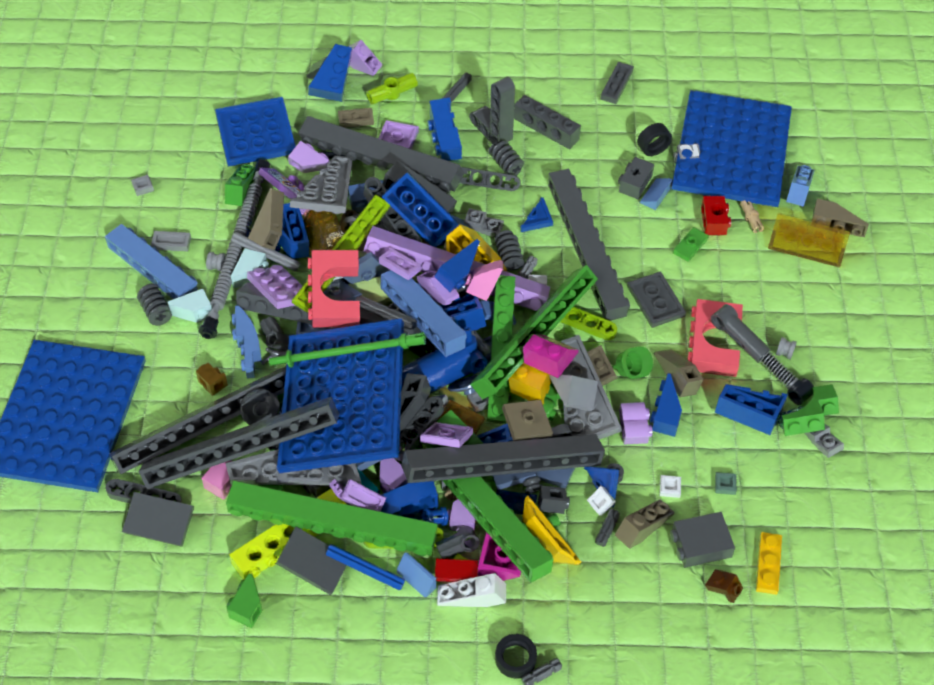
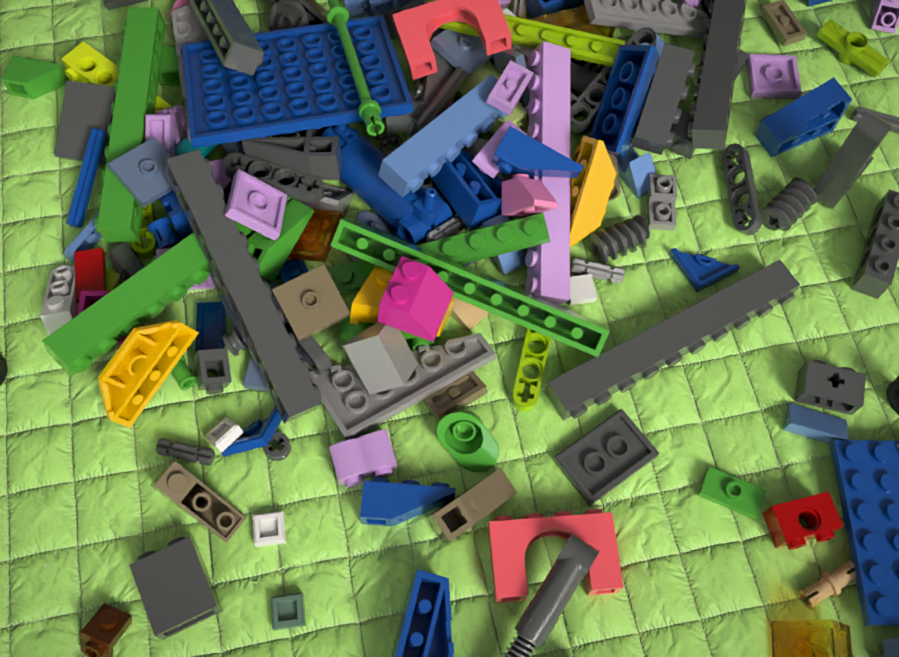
camera: 75 degrees right, 10 degrees up
none -> sand blue plate [108,137,173,208]

